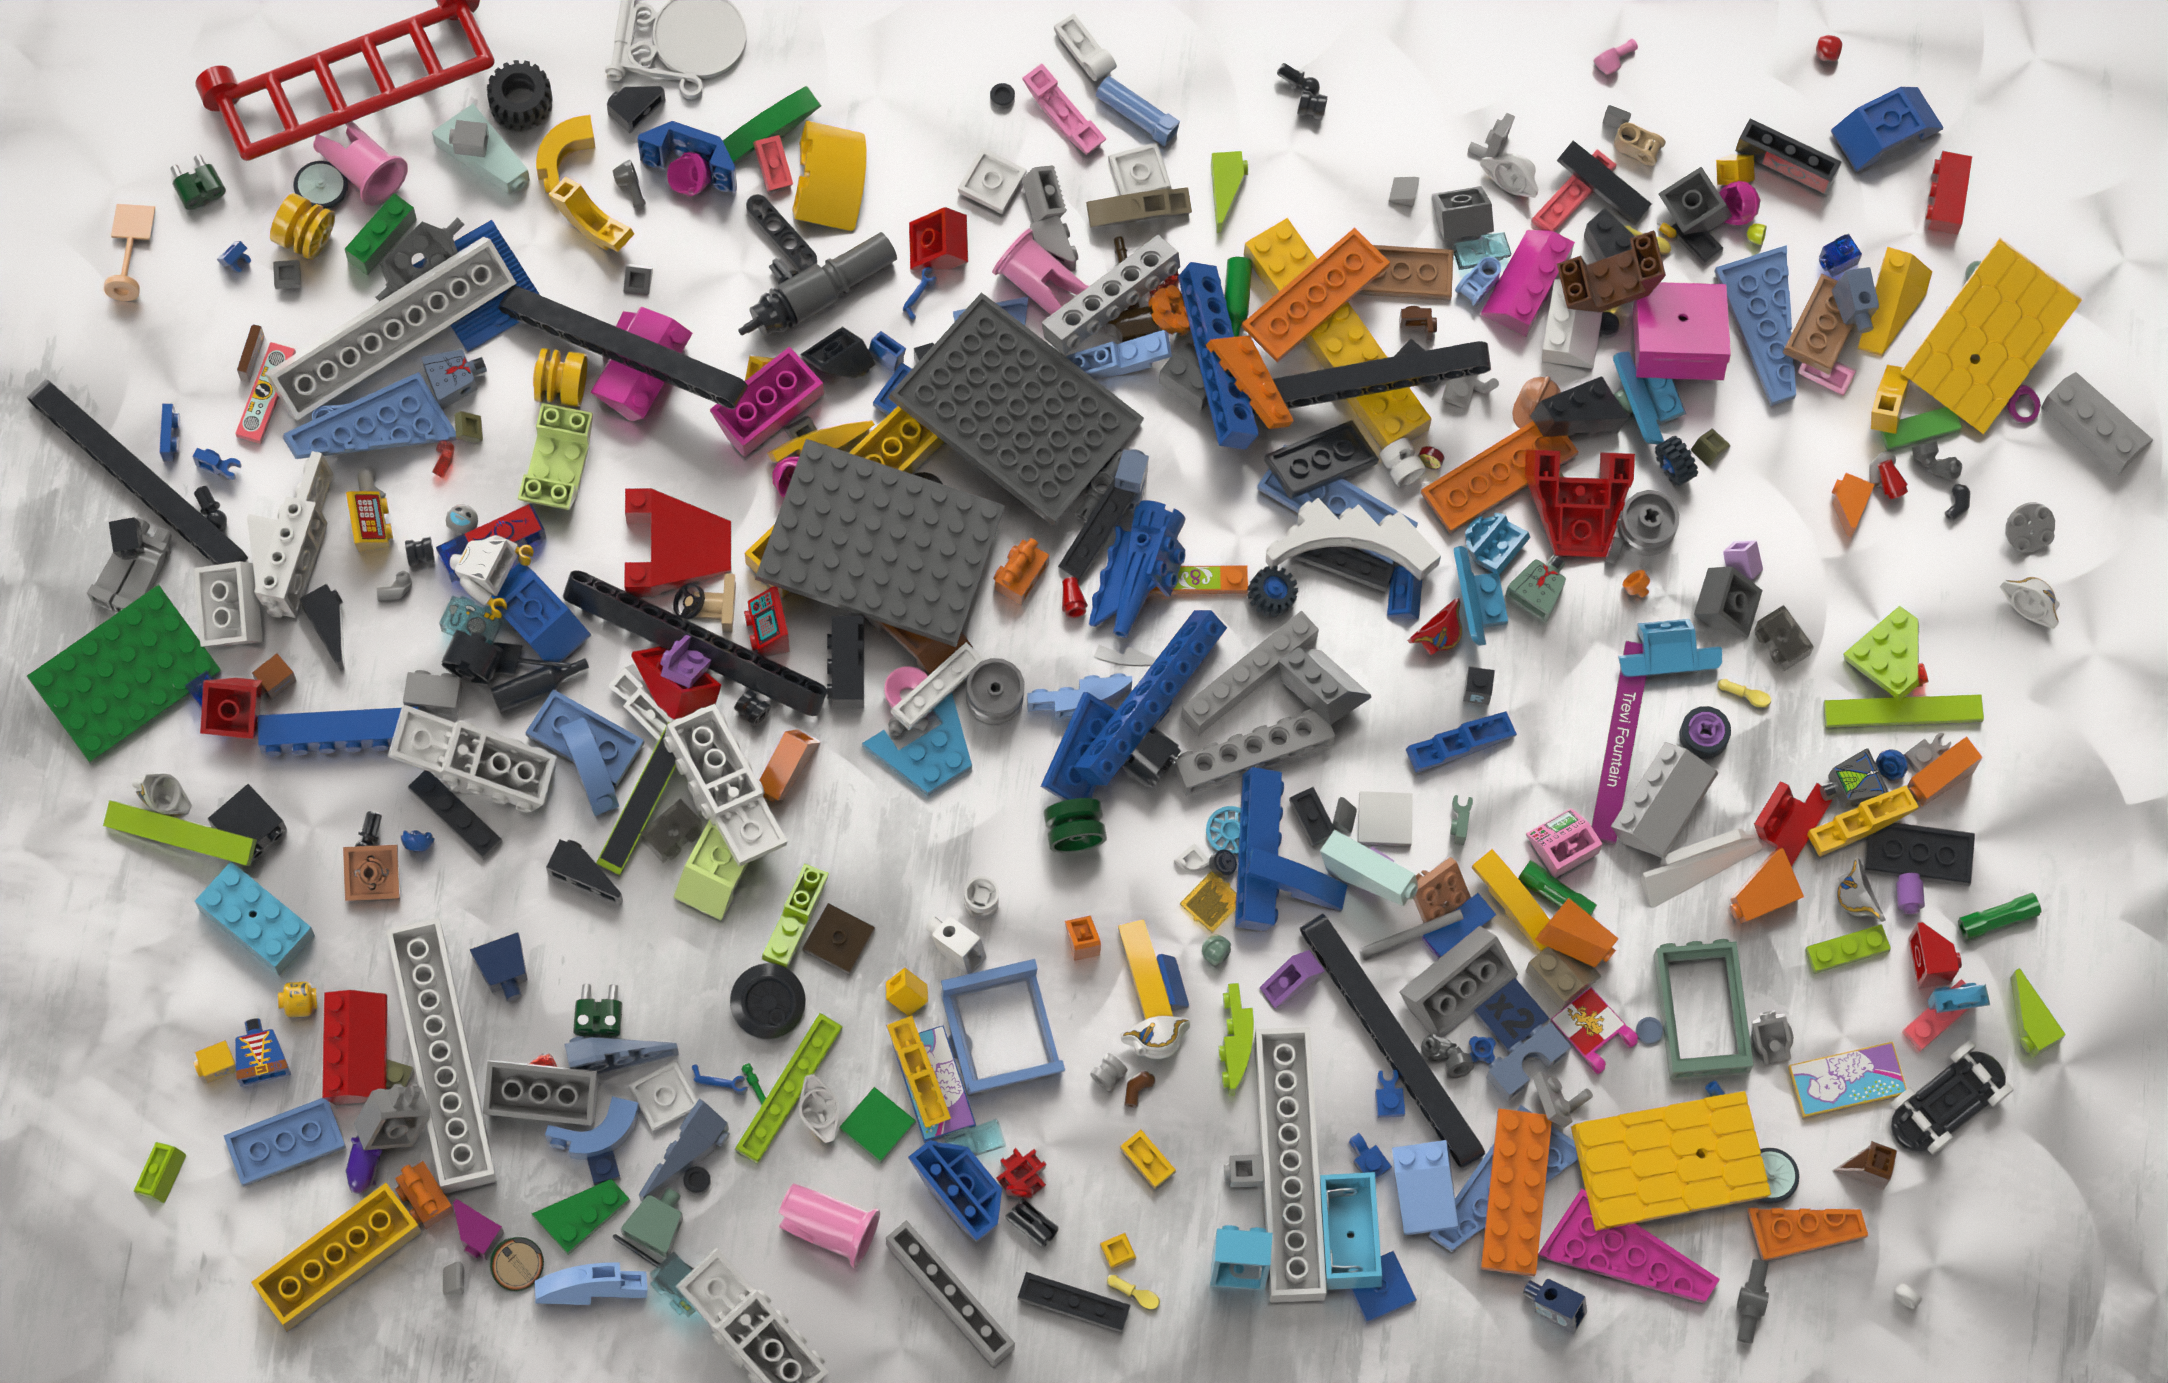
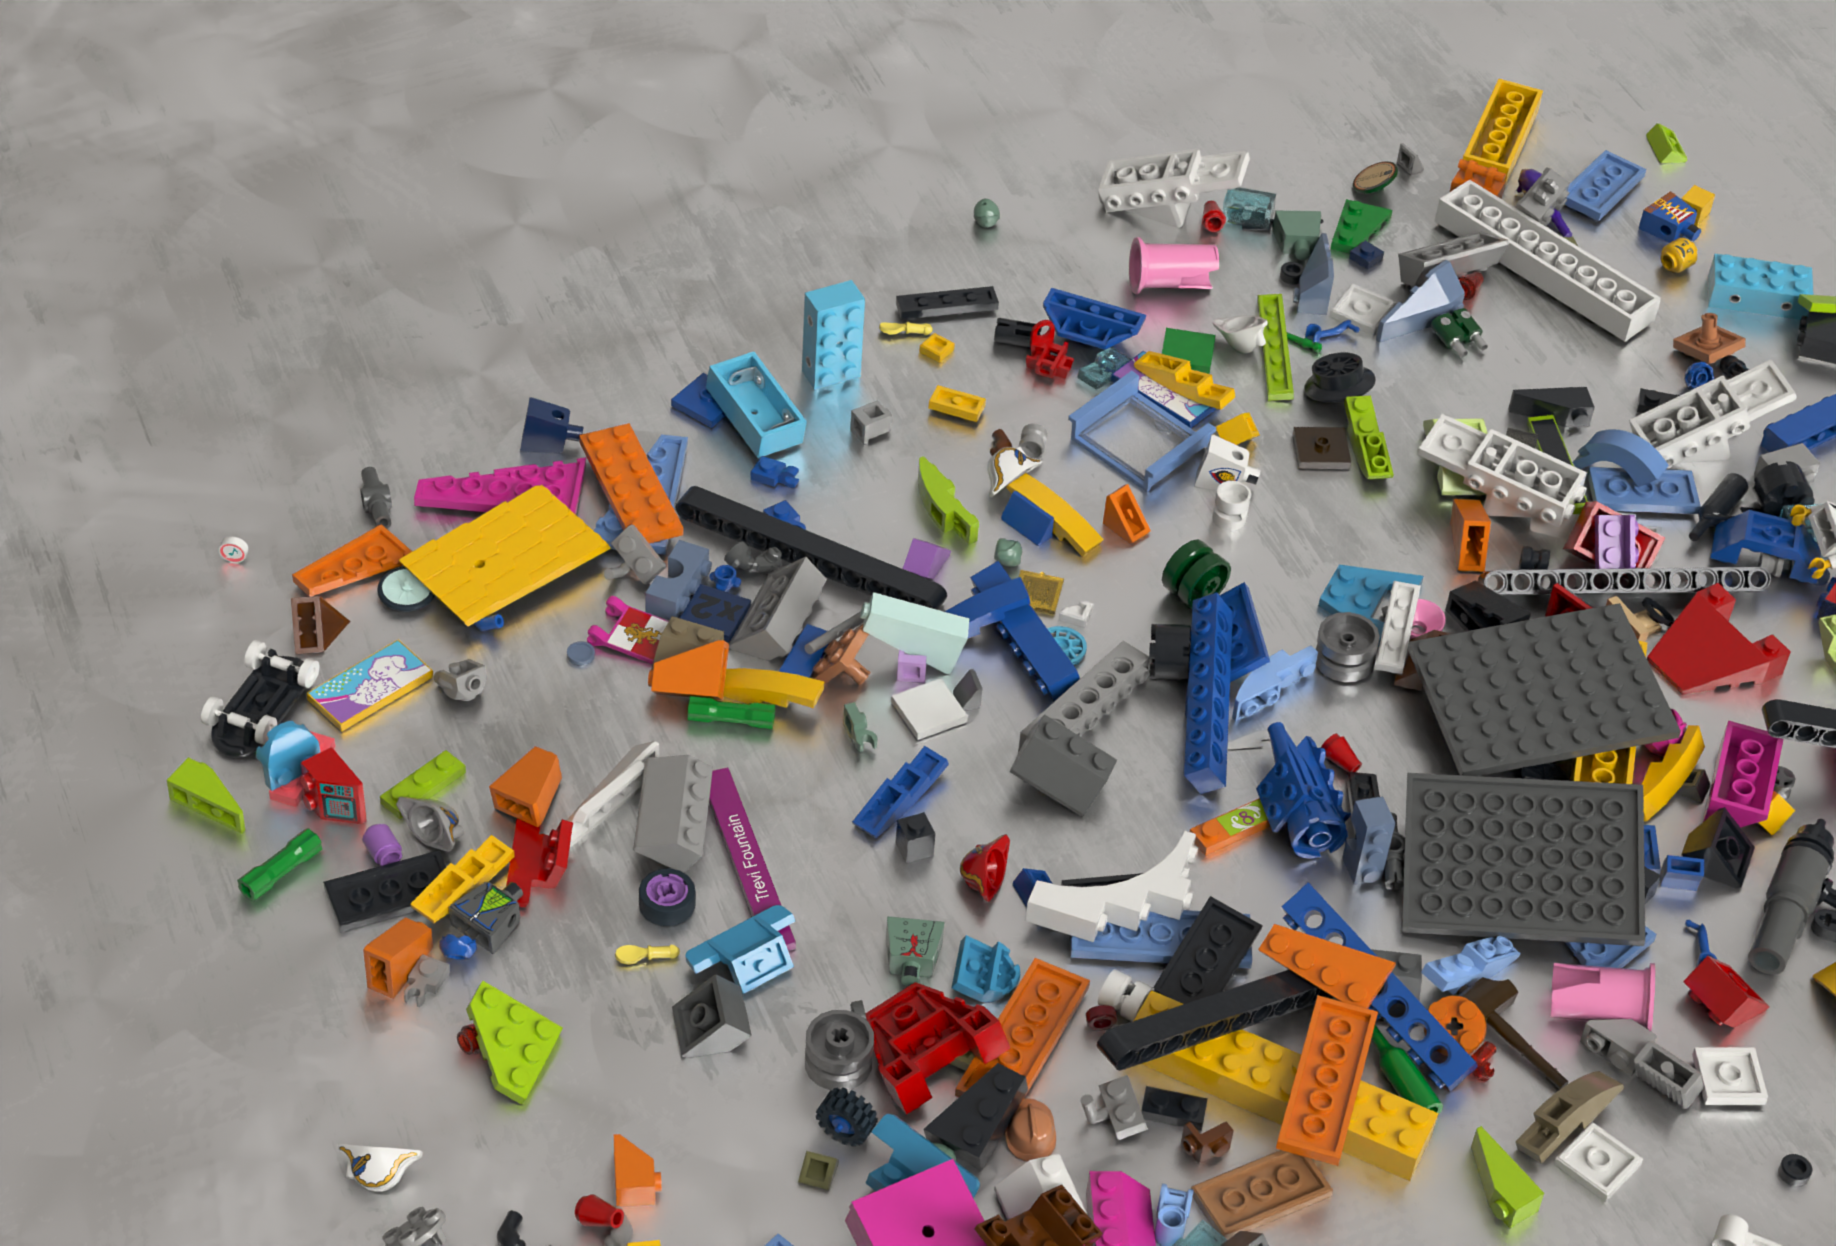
camera: 150 degrees right, 25 degrees down
red slope [322,990,387,1105] -> none
magenta slope [453,1199,504,1260] -> none
dark blue torso [470,932,528,1001] -> none
light blue slope [534,1262,648,1305] -> none
medium blue arch [545,1096,640,1160] -> none
light grey brick [886,1220,1015,1367] -> none
orange brick [993,538,1049,606] -> none
bright pink slope [1022,63,1107,155] -> none
light grey brick [1041,235,1181,355] -> none
medium blue piece [1096,76,1180,147] -> none
light grey brick [1181,610,1319,736] -> none
tile [1209,849,1237,877] -> none
black wheel [1247,565,1298,617] -> none
white brick [1254,1027,1327,1303] -> none
black plate [1289,787,1335,846] -> none
light blue slope [1392,1140,1459,1235] -> none
dark azure plate [1454,546,1508,646] -> none
bright pink slope [1526,808,1603,878] -> none
orange tile [1622,570,1650,597] -> none
sand green door [1653,939,1754,1079] -> none
lavender panel [1723,541,1763,580] -> none
clear smoke brick [1754,605,1814,671] -> none
lime tile [1823,694,1984,728] -> none

